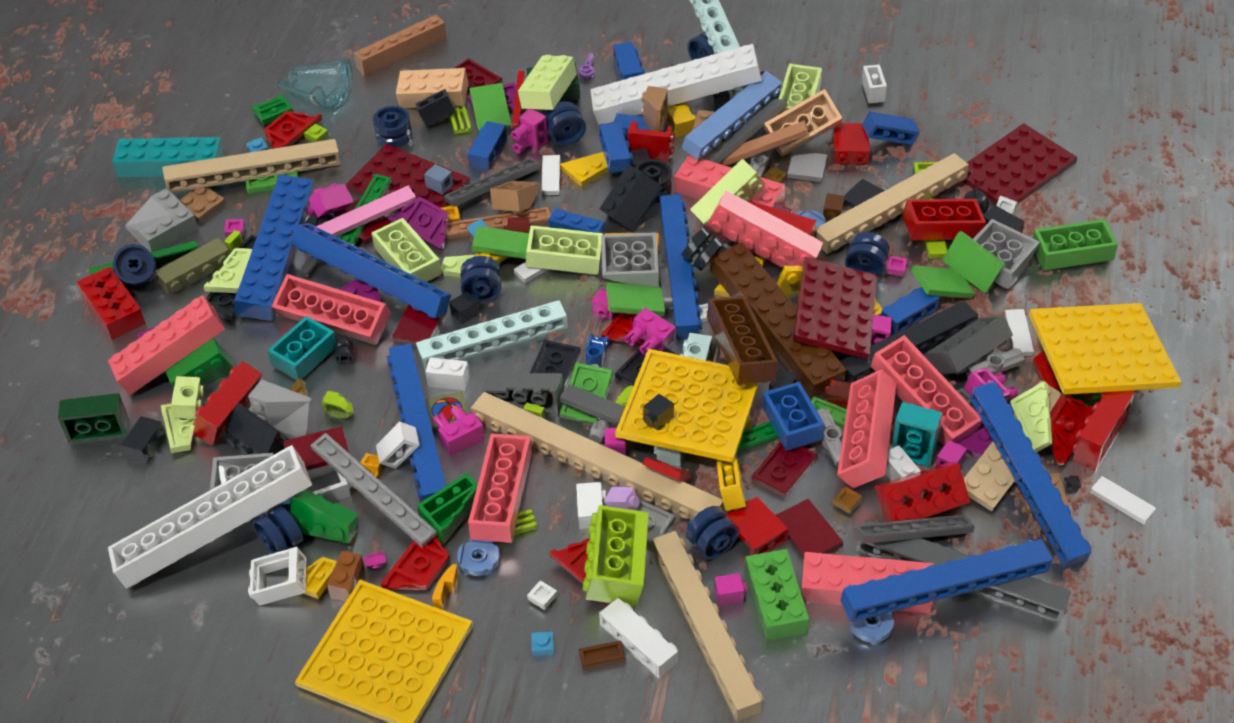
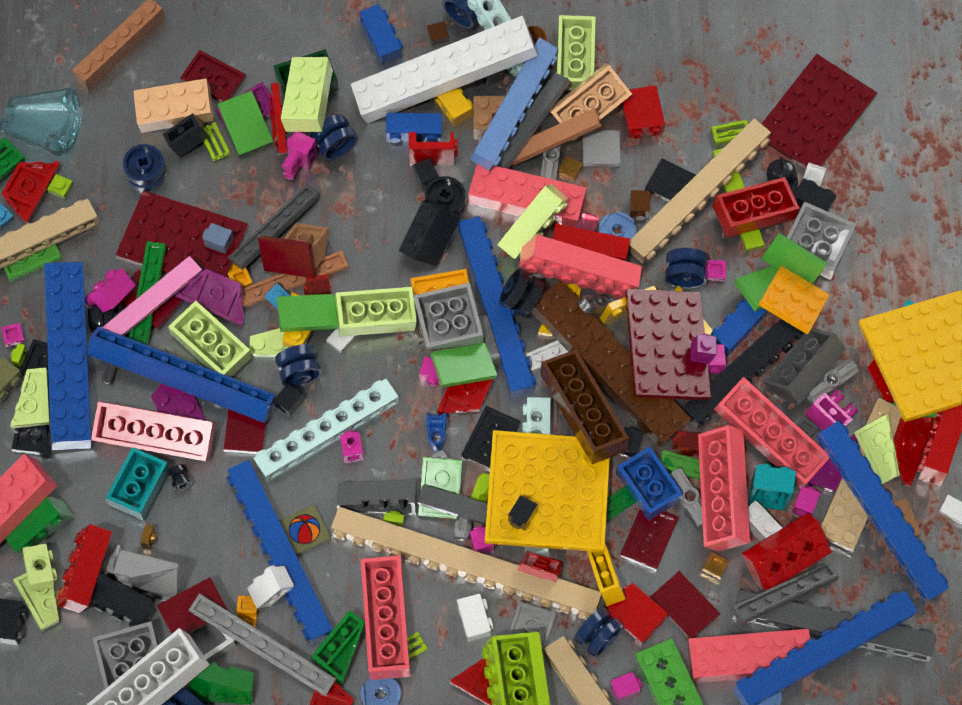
camera: 15 degrees left, 20 degrees up
lime rock [322,391,354,418] -> none
white brick [425,357,470,391] -> none
dark pink brick [433,405,485,457] -> none
blue brick [467,121,507,171] -> none
black tile [530,340,581,389] -> none
white tile [542,155,560,196] -> none
blue brick [548,208,605,235] -> none
yellow wing [560,152,608,187] -> none
medium lavender plate [578,53,595,80] -> none
blue brick [599,122,633,173] -> none
lavender brick [604,487,640,510] -> none
dark pink brick [624,307,676,356] -> none
medium nougat slope [641,86,668,132] -> none
white brick [862,64,887,103] -> none
blue brick [862,111,920,145] -> none
white tile [1004,309,1034,356] -> none
bright green brick [1033,219,1118,271] -> none
black piece [1064,475,1082,490] -> none
none -> dark red tile [258,235,317,278]
none -> dark pink brick [340,431,364,463]
none -> flat silver beam [578,294,612,314]
none -> magenta brick [690,334,716,364]
none -> light orange plate [758,266,830,335]

